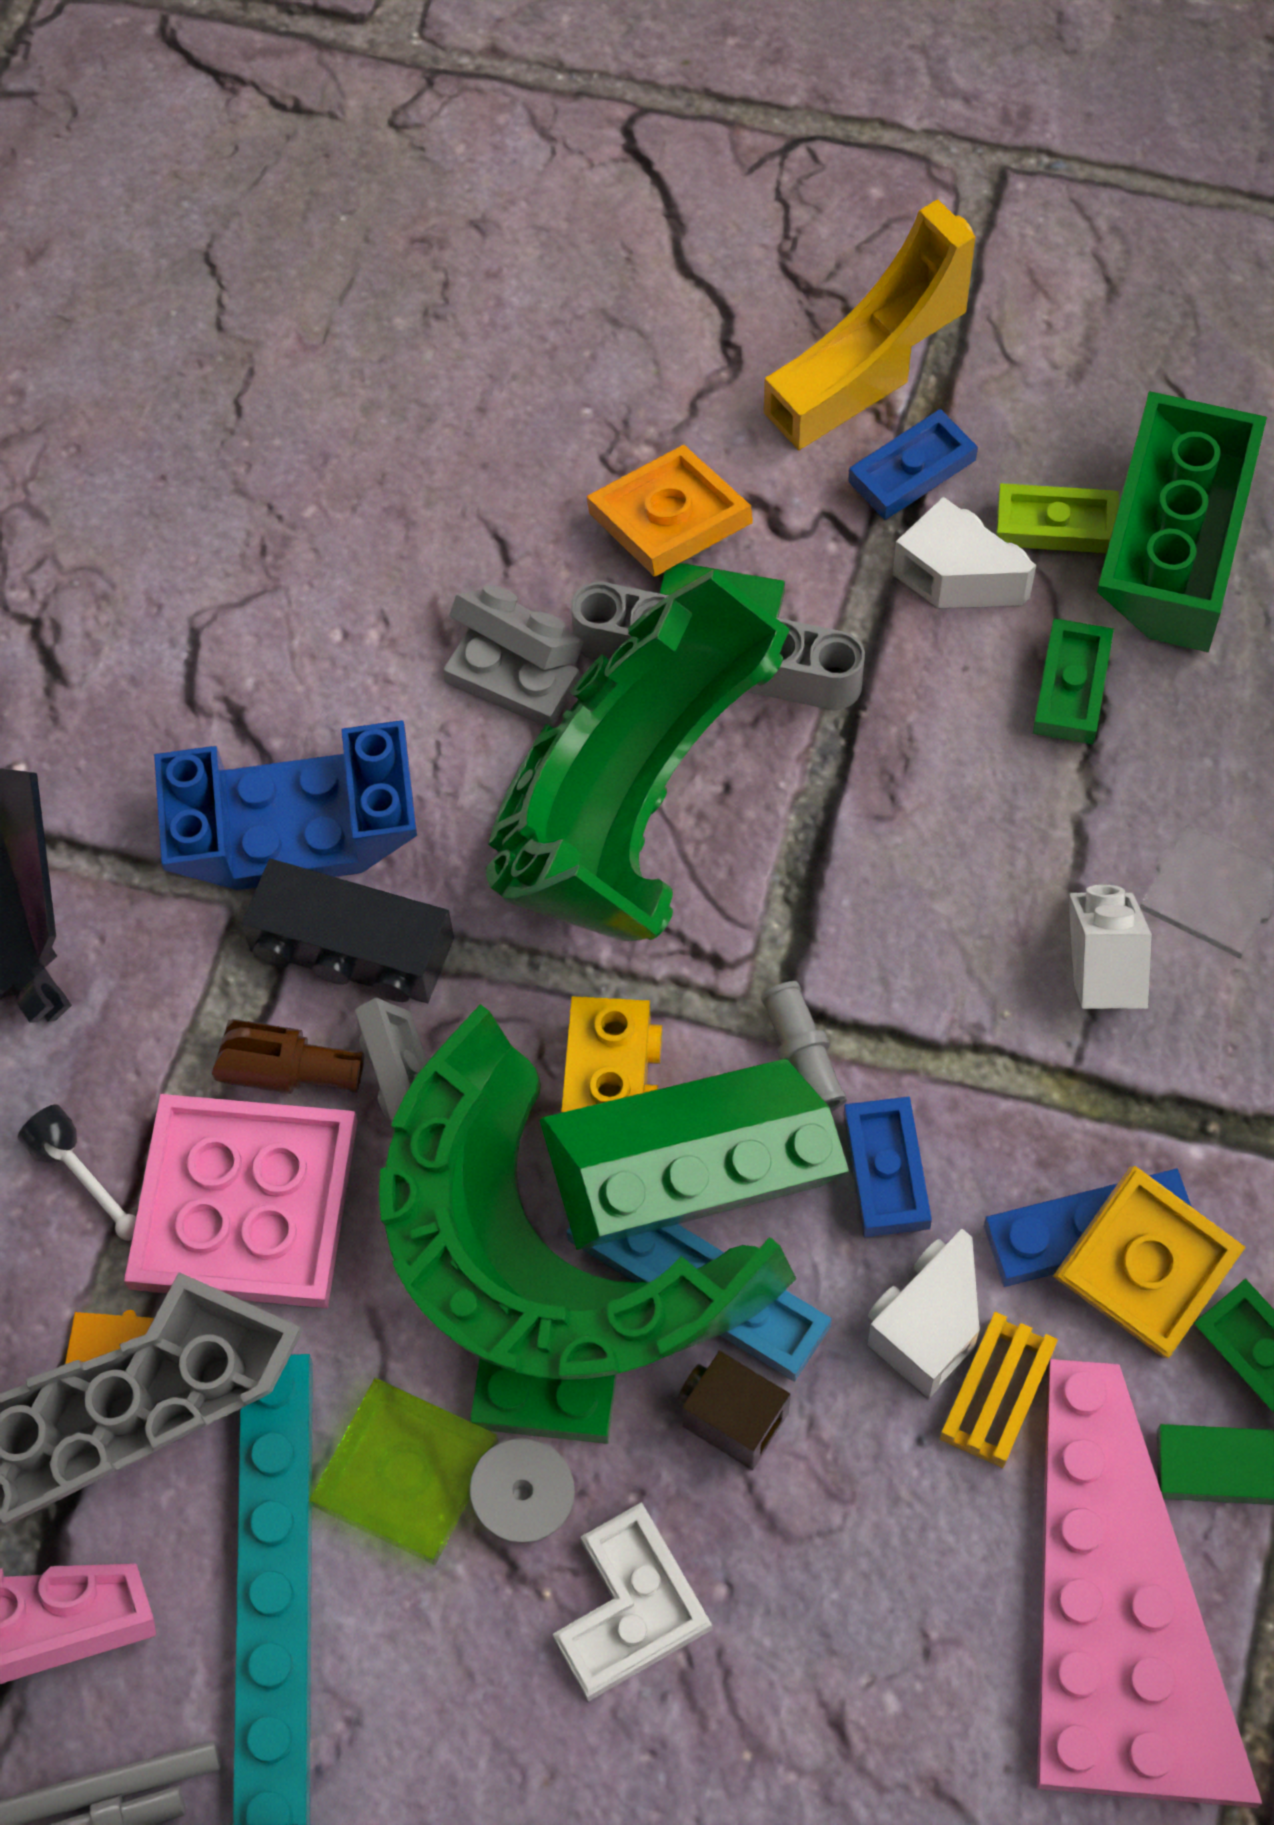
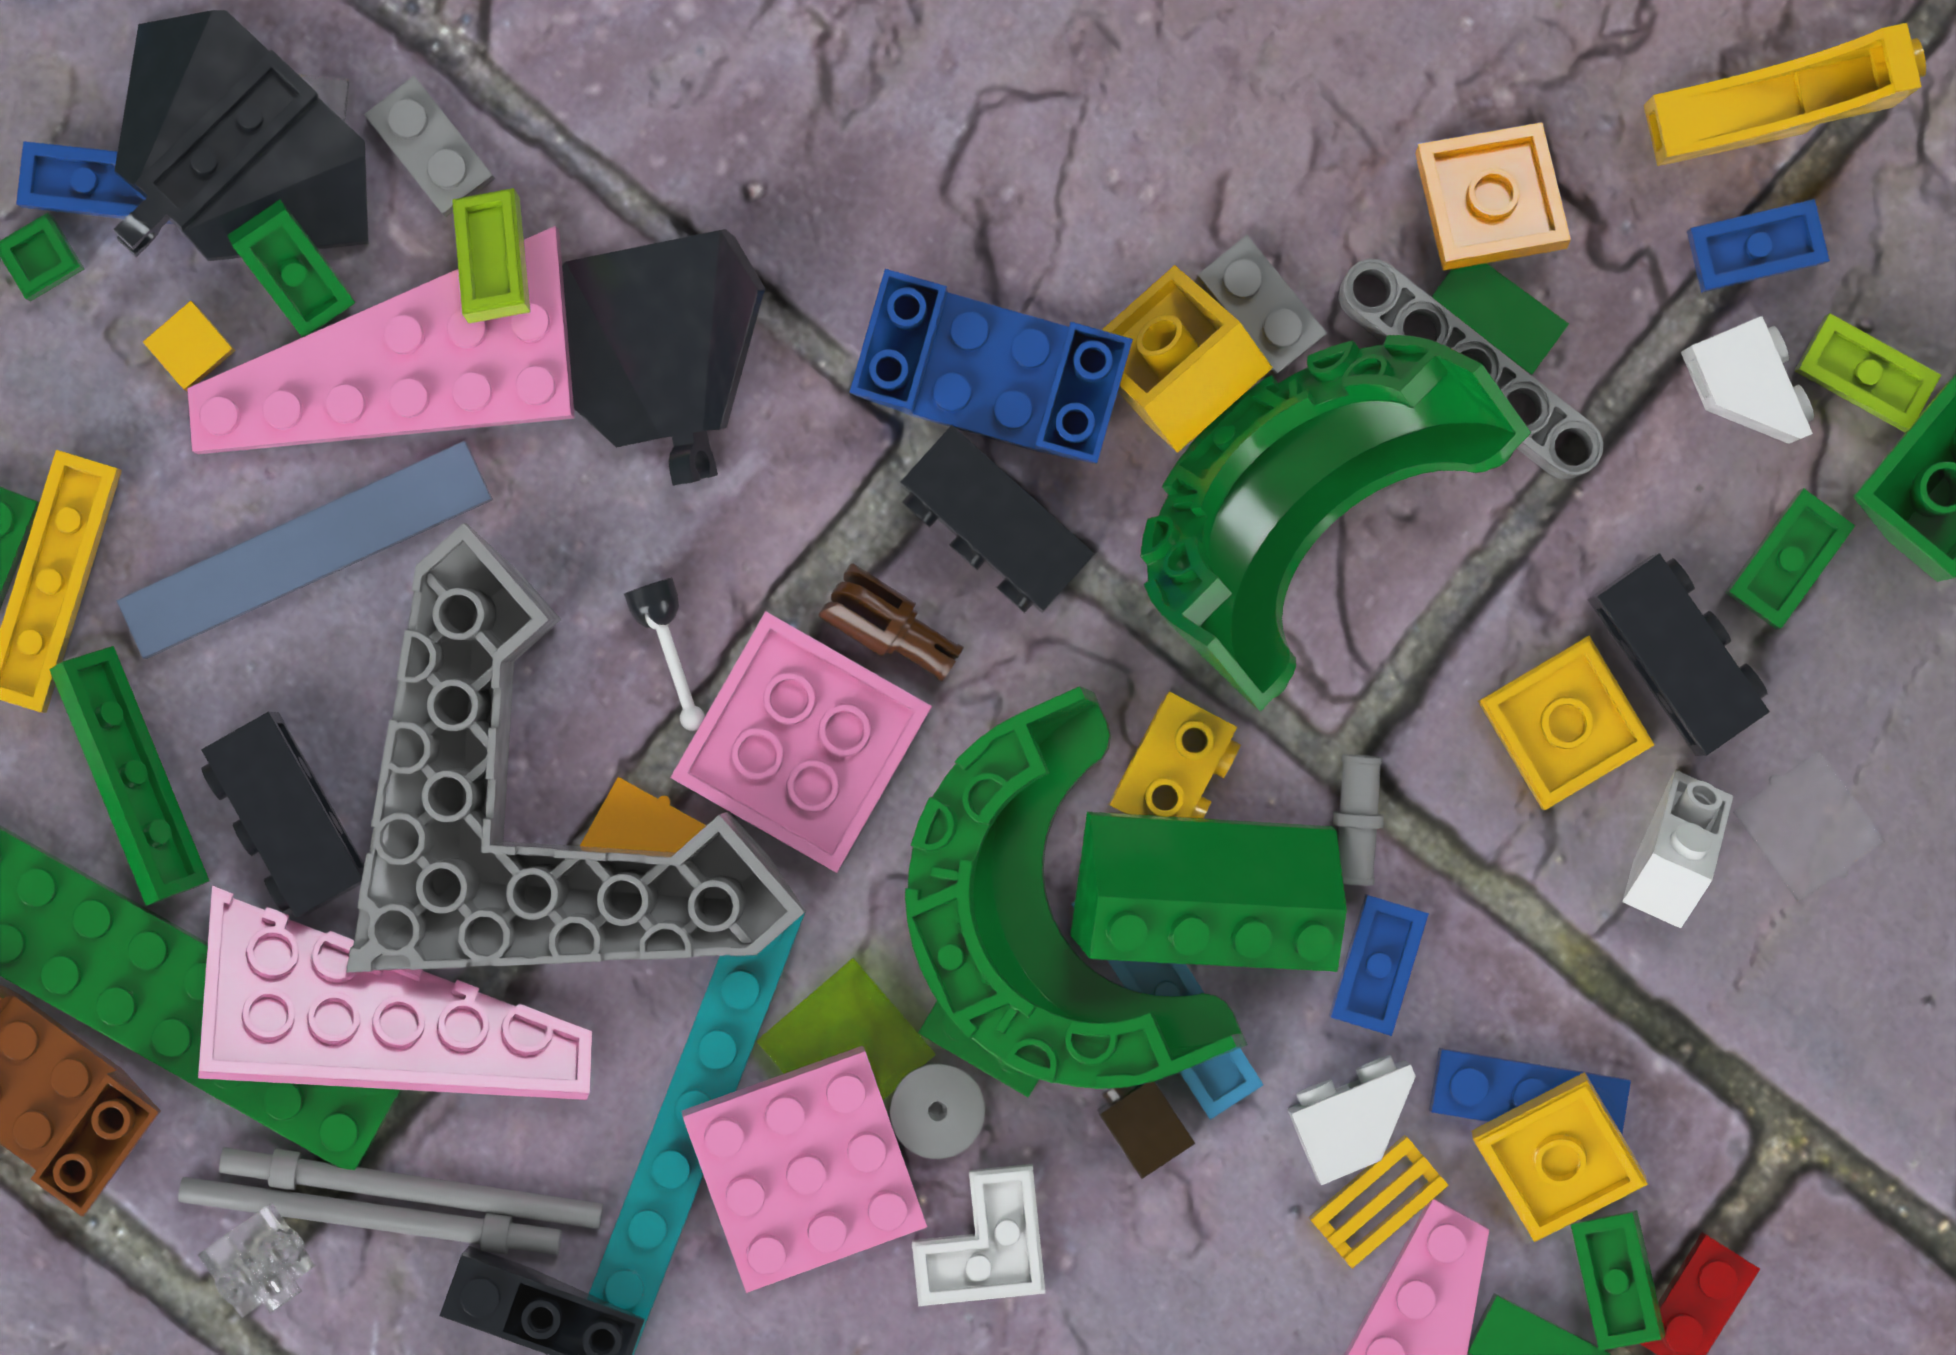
camera: 20 degrees right, 25 degrees up
light grey plate [355,997,427,1123] -> none
light grey plate [449,585,584,670] -> none
none -> bright pink plate [681,1046,927,1293]
none -> yellow slope [1102,265,1273,453]
none -> yellow tile [1478,636,1654,810]
none -> black brick [1587,553,1770,756]

